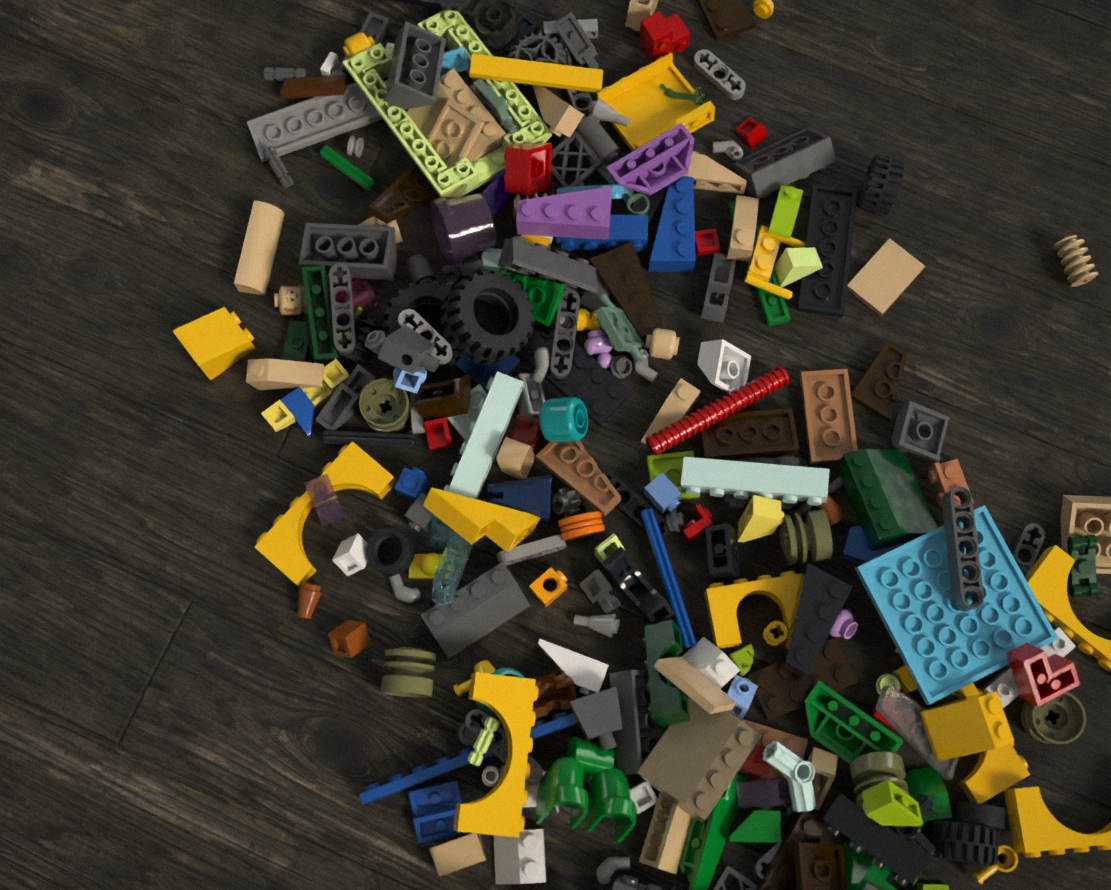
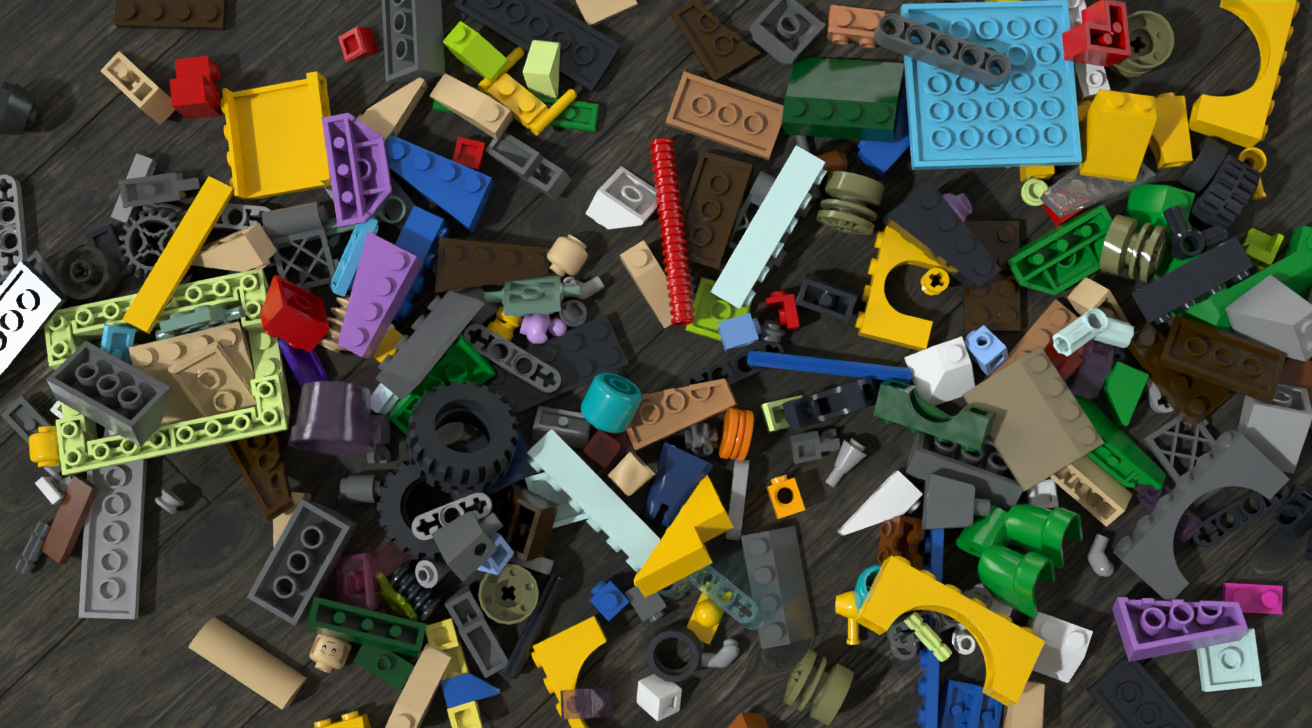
camera: 65 degrees left, 10 degrees up
dark grey axle [263,146,294,189] -> none
green axle [320,146,376,191] -> none
dark grey beam [329,263,356,354] -> none
red panel [423,417,453,452] -> none
light grey arm [532,347,550,382] -> none
light grey cone [589,98,630,127] -> none
tan tile [654,657,737,714] -> none
clear green piece [659,83,707,105] -> none
light grey beam [694,49,746,100] -> none
light grey arm [712,140,743,160] -> none
lime tile [729,644,754,677] -> none
light yellow slope [738,495,784,542] -> none
lime slope [862,779,923,827] -> none

